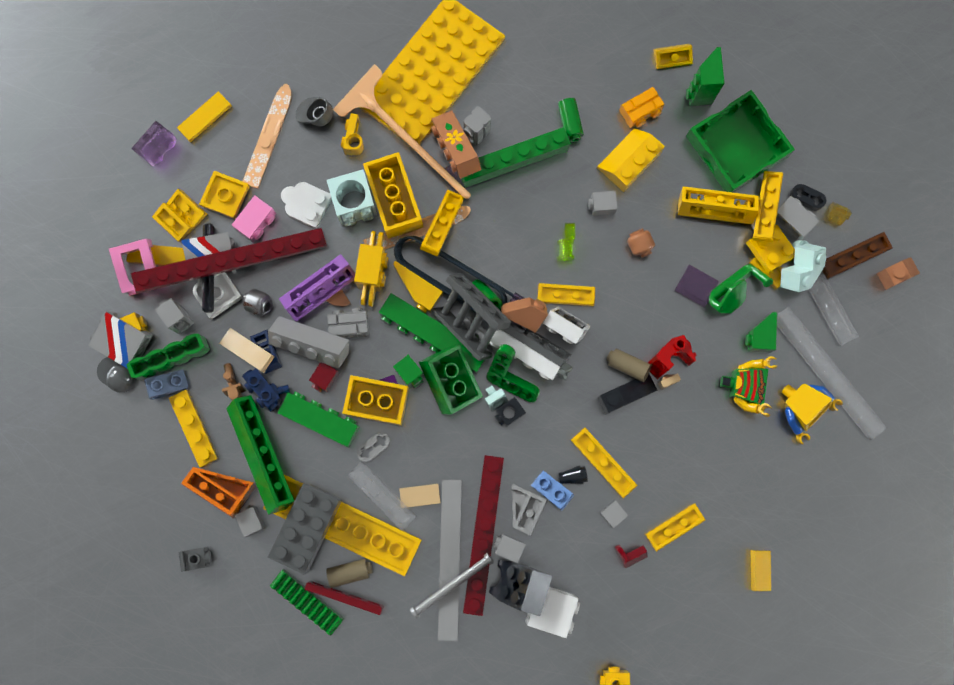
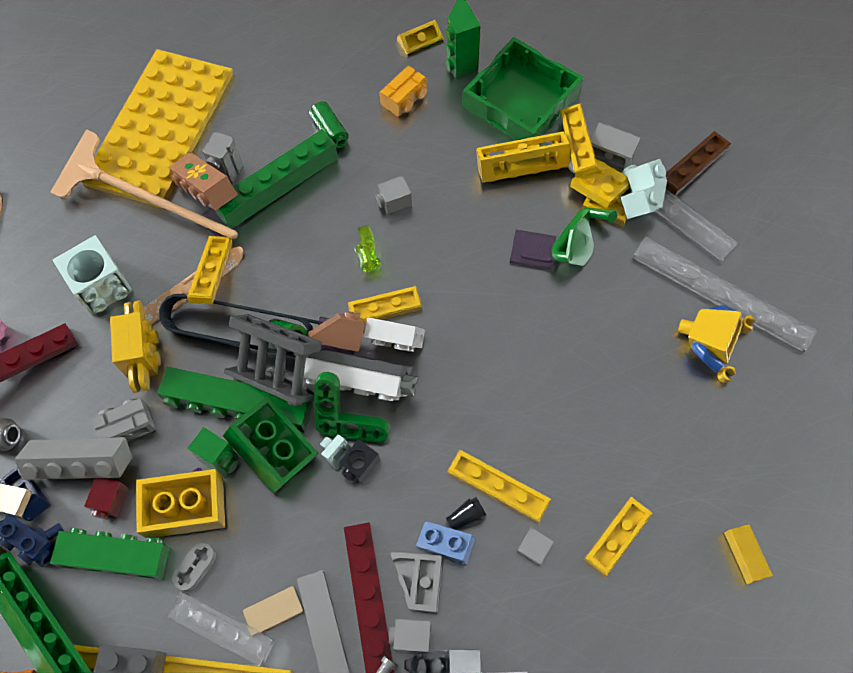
camera: 15 degrees left, 15 degrees down
medium lavender brick [279,254,355,322] -> none
white plate [281,182,332,229] -> none
dark grey cap [295,97,334,127] -> none
nougat tile [326,289,351,307] -> none
yellow plate [341,113,364,156] -> none
yellow brick [363,152,424,239] -> none
yellow slope [393,261,443,314] -> none
yellow slope [597,128,665,192] -> none
black slope [597,374,658,415] -> none
dark tan brick [607,348,652,382] -> none
dark red tile [615,545,648,568] -> none
nougat head [627,228,655,258] -> none
red tile [647,335,697,380] -> none
tan tile [657,373,681,390] -> none
torso [720,356,777,417] -> none
green slope [745,312,777,353] -> none
black beam [790,184,827,211] -> none
clear yellow tile [827,202,852,226] -> none
nougat slope [877,257,920,290] -> none

